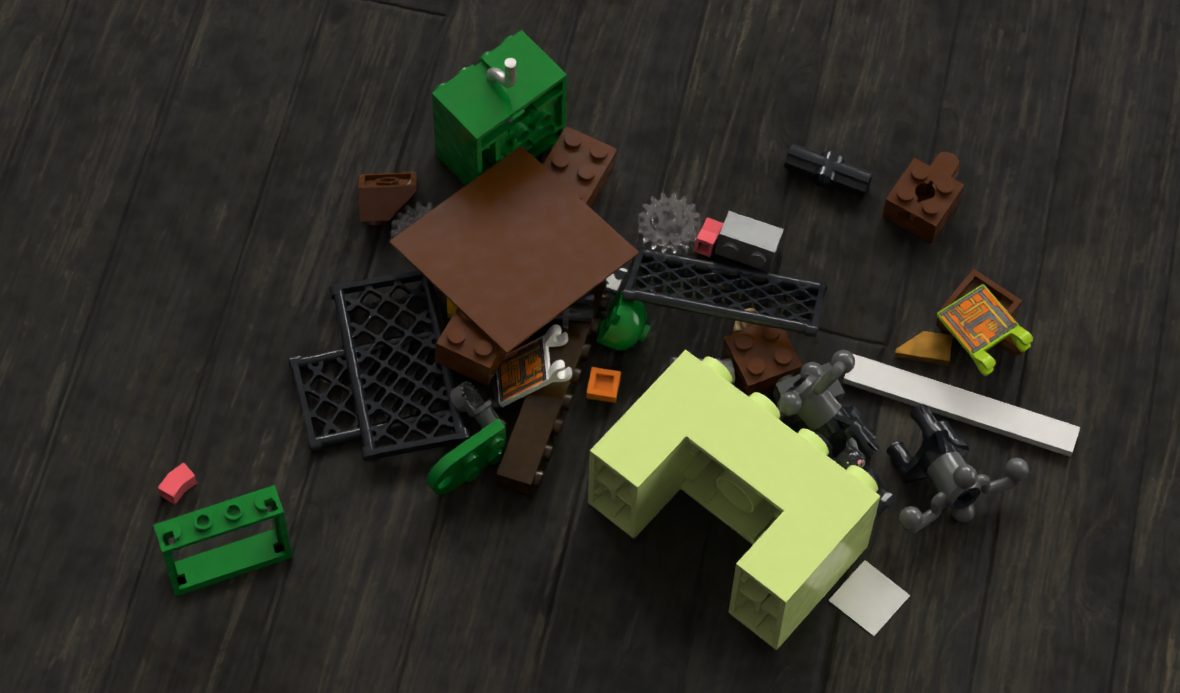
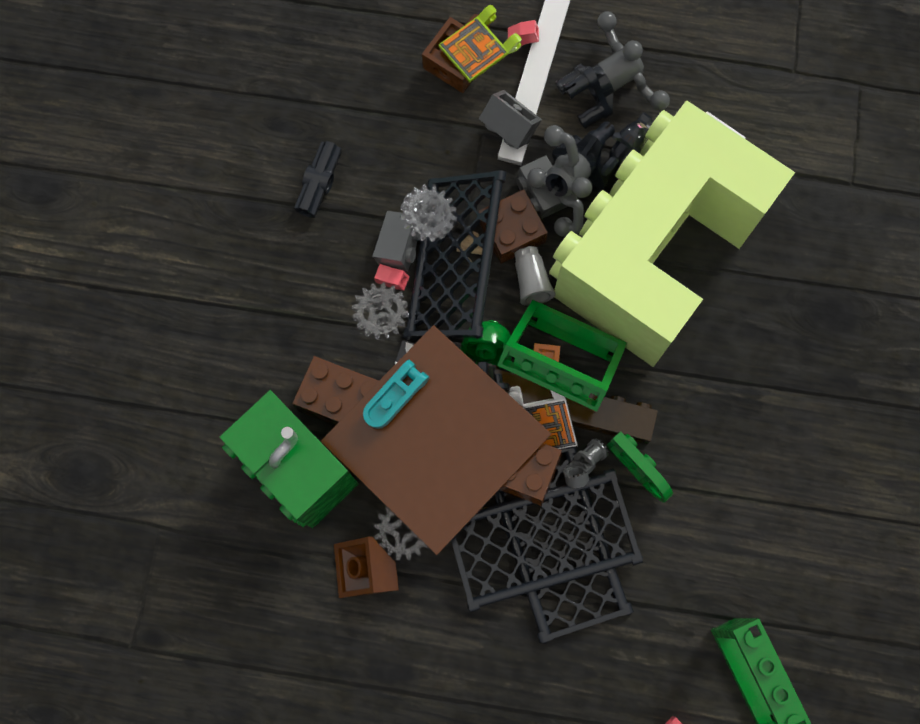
camera: 90 degrees left, 15 degrees up
reddish brown brick [882,152,964,243] -> none
pearl gold tile [895,331,953,366] -> none
none -> teal plate [363,360,430,429]
none -> clear gear [400,185,457,242]
none -> dark grey brick [479,90,542,149]
none -> green window [497,300,627,412]
none -> coral piece [508,20,539,46]

